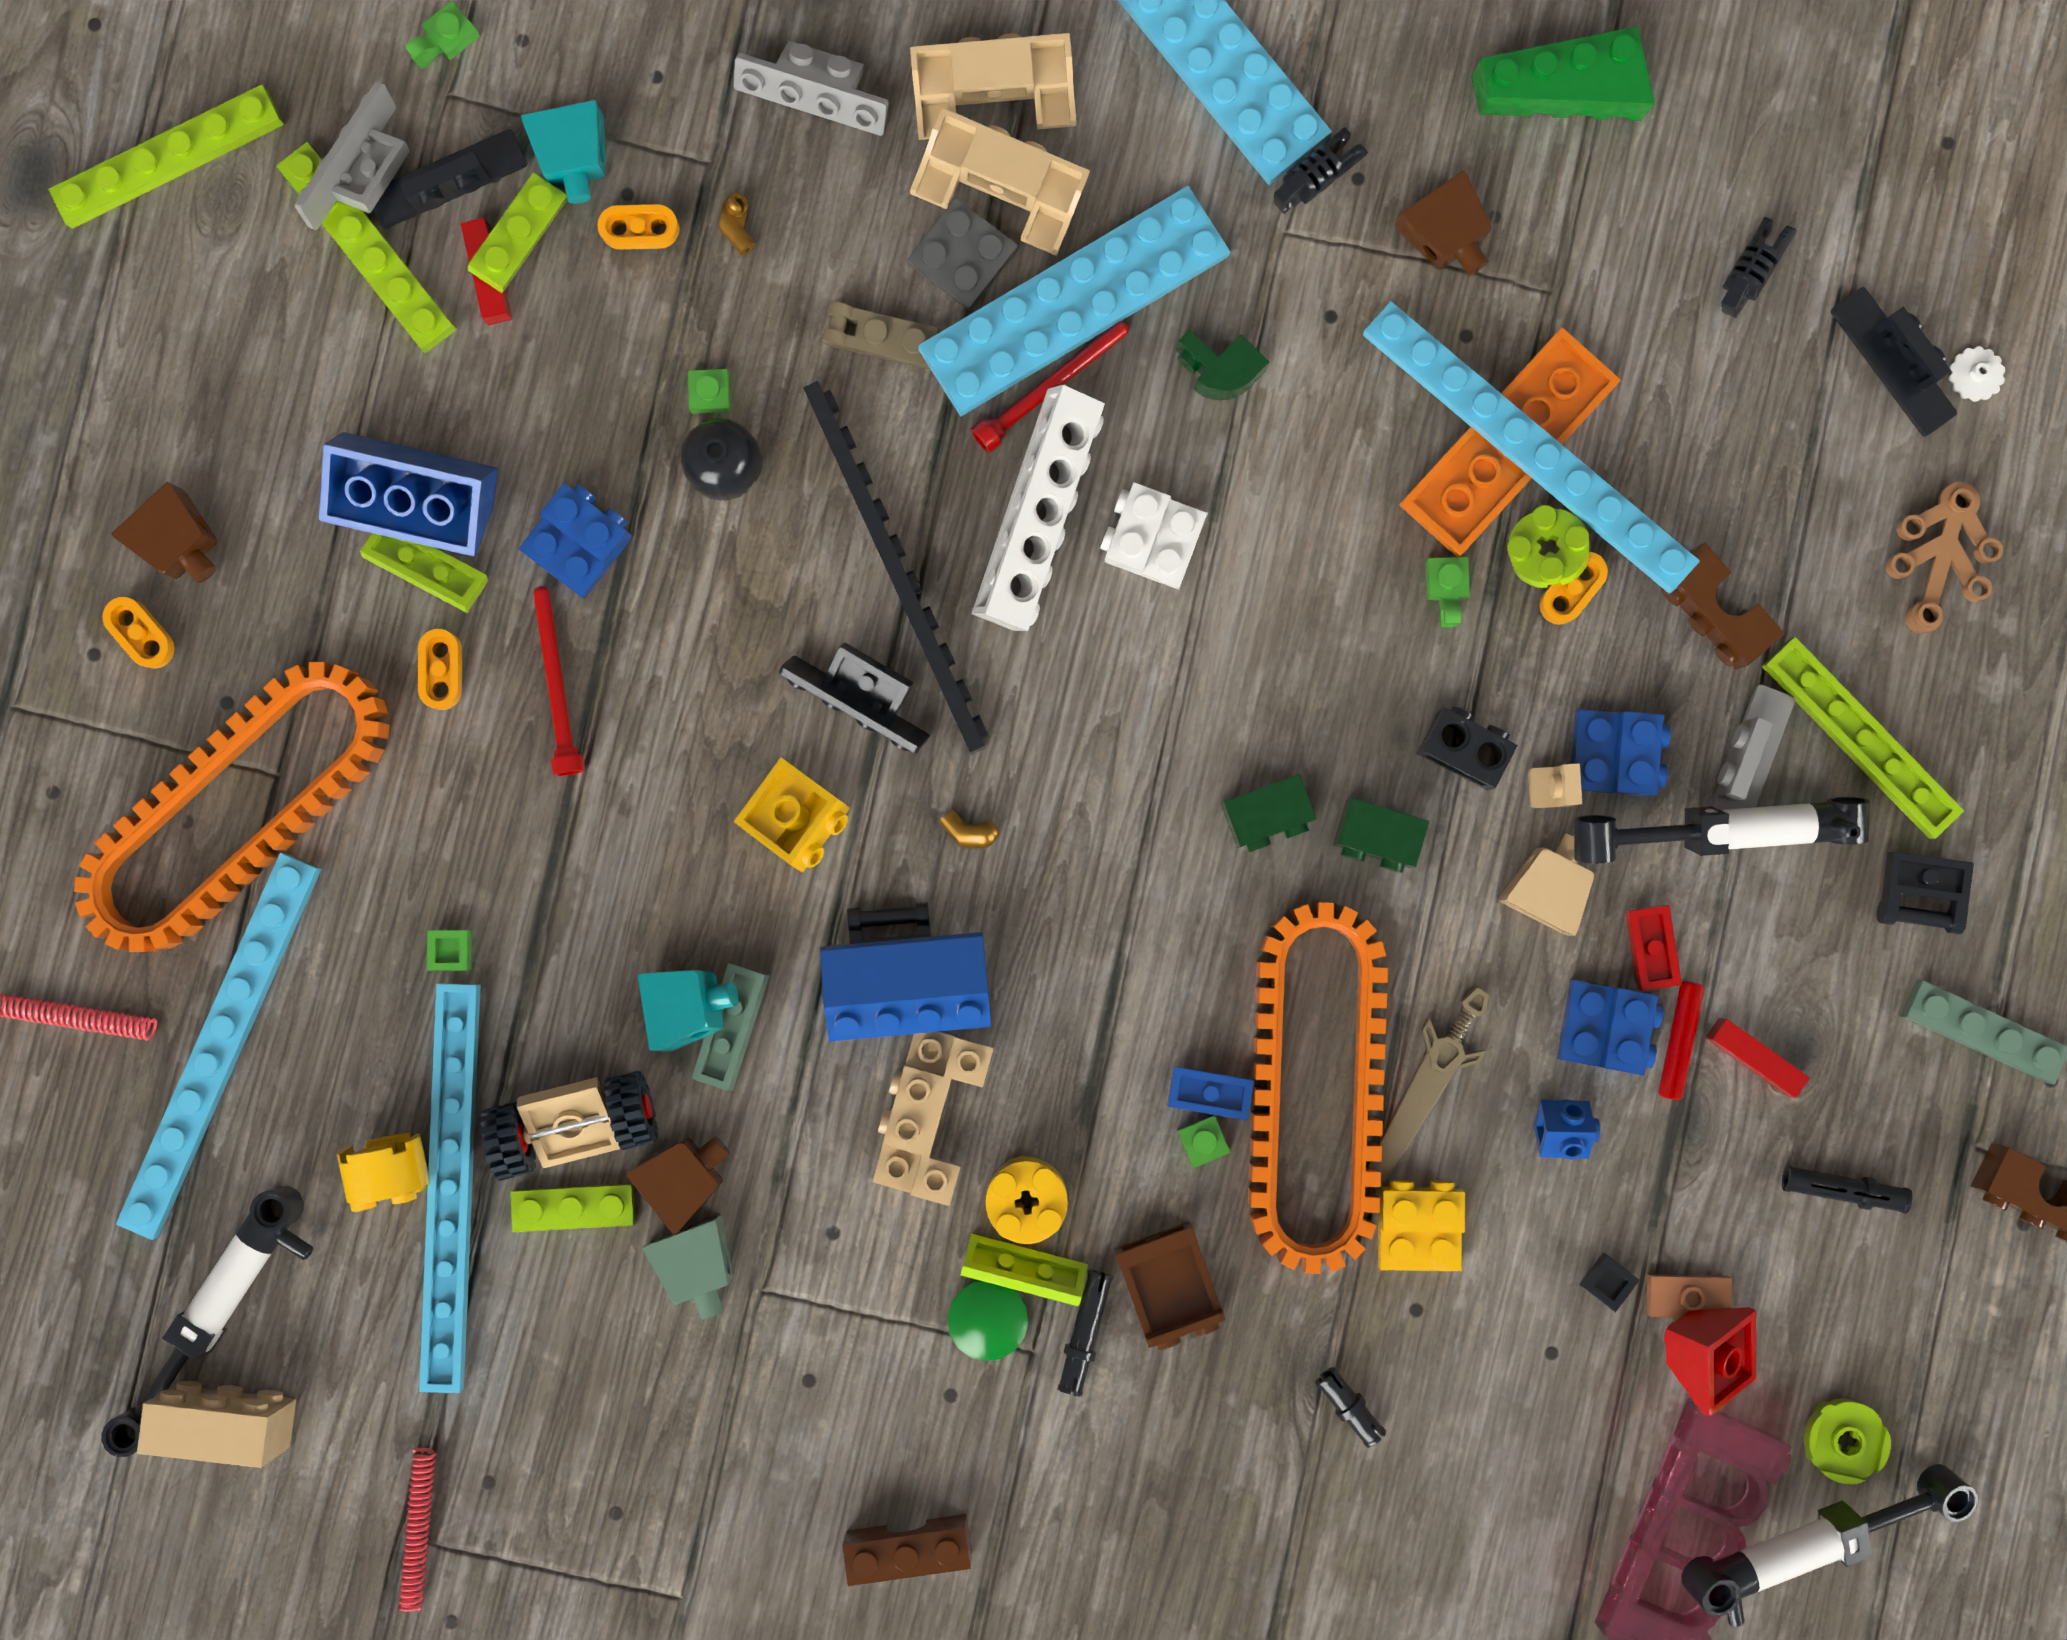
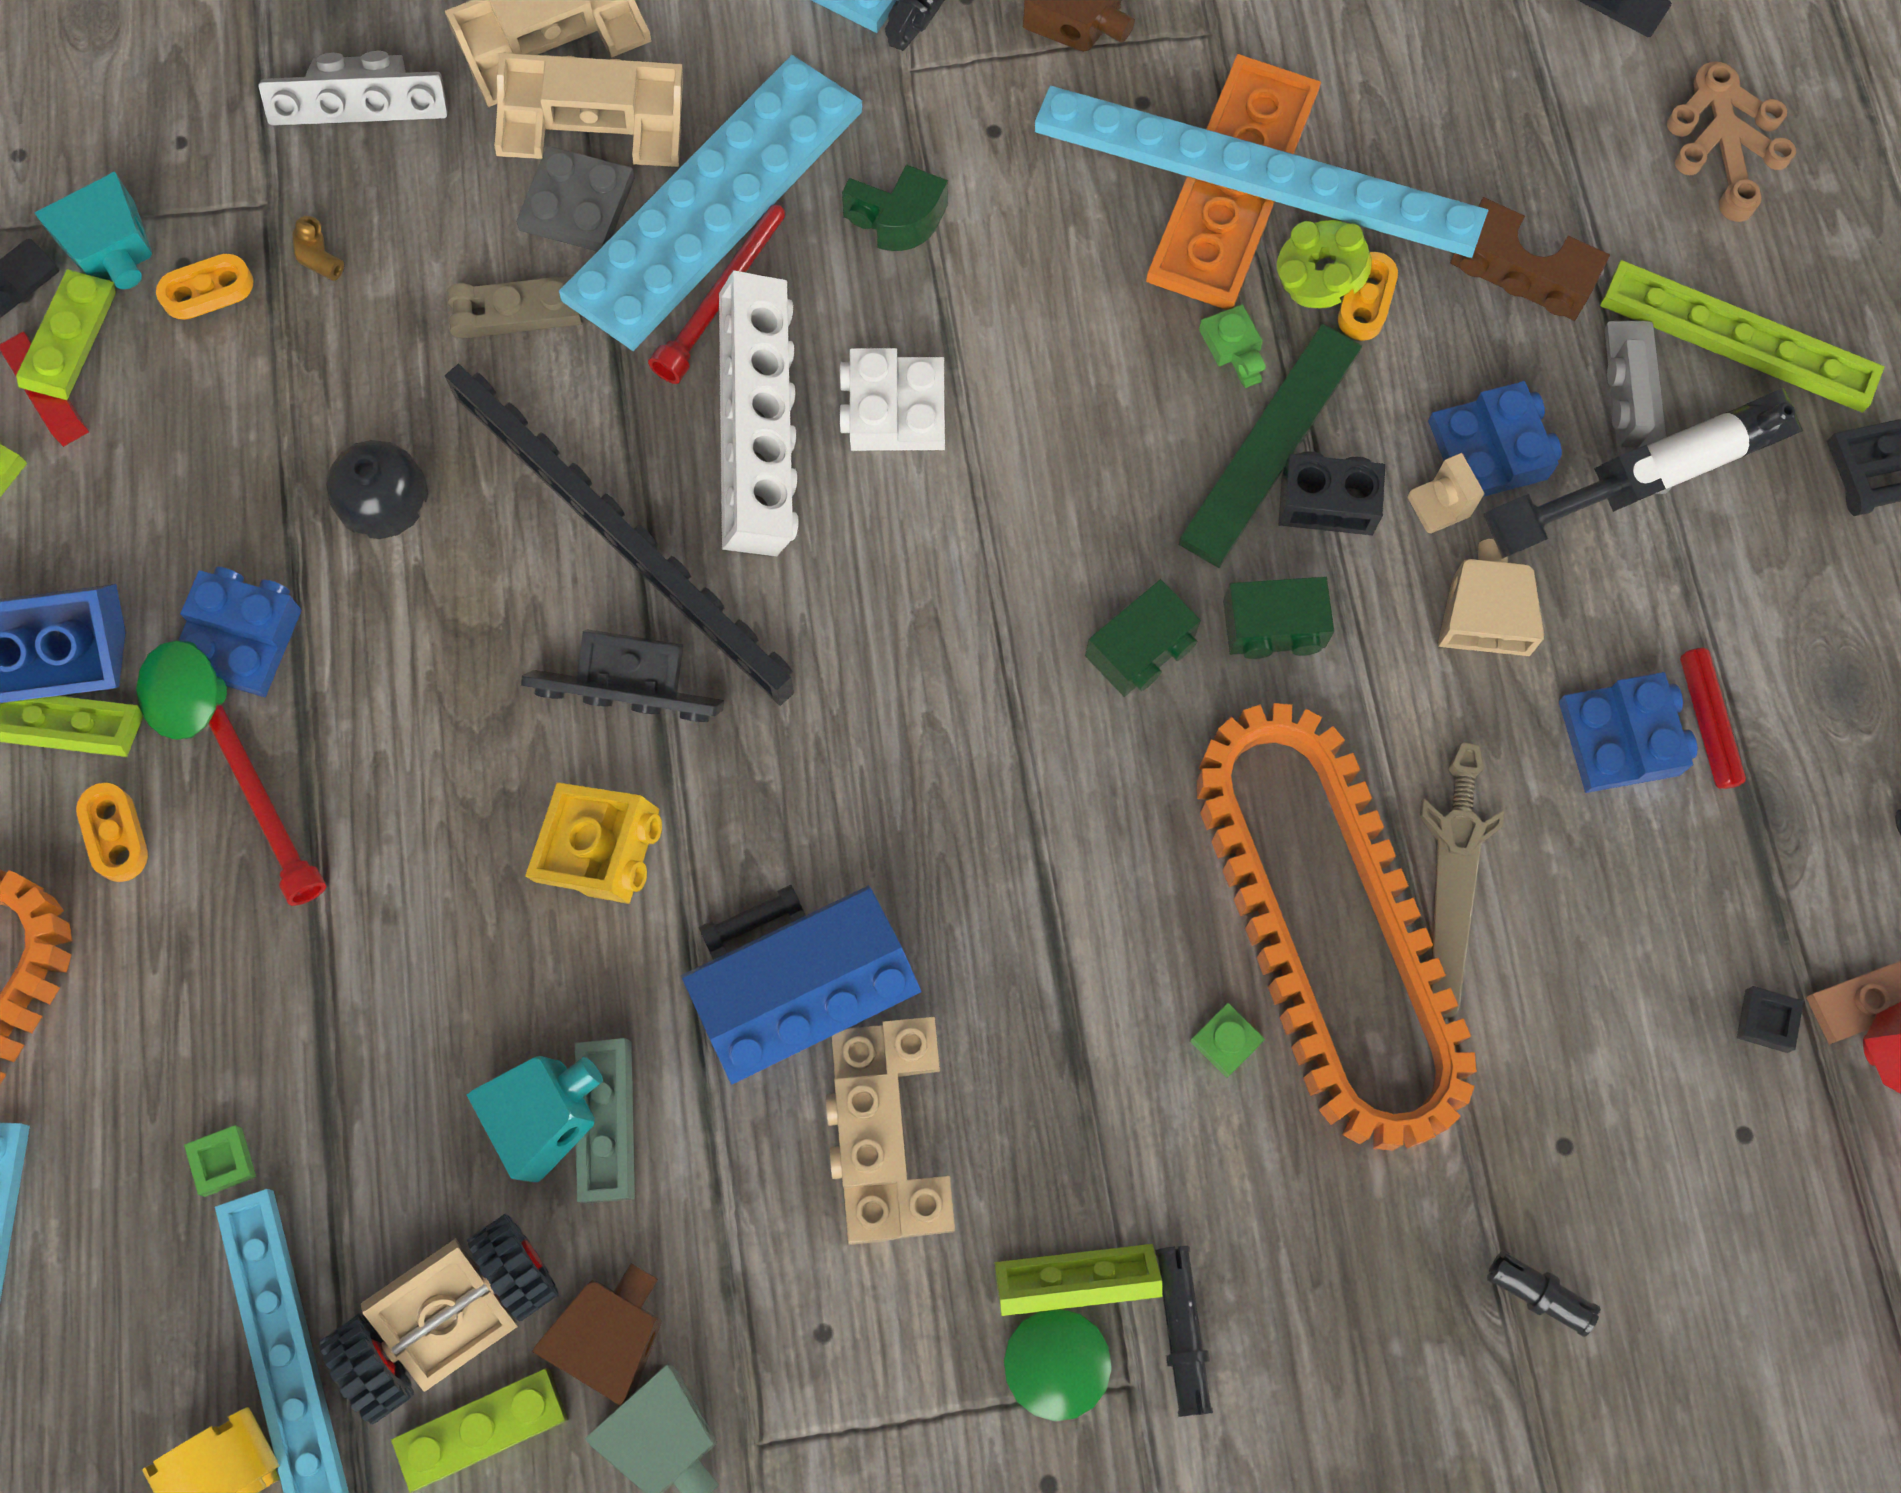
camera: 25 degrees left, 15 degrees down
bright green plate [688,369,731,414] -> none
pearl gold arm [938,809,999,849] -> none
yellow brick [986,1156,1068,1244] -> none
reddish brown panel [1114,1221,1226,1350] -> none
blue plate [1167,1066,1255,1120] -> none
yellow plate [1378,1180,1465,1271] -> none
blue brick [1534,1099,1600,1159] -> none
red plate [1625,905,1682,991] -> none
red piece [1705,1018,1810,1098] -> none
none -> green dish [136,640,227,740]
none -> dark green tile [1178,323,1362,568]

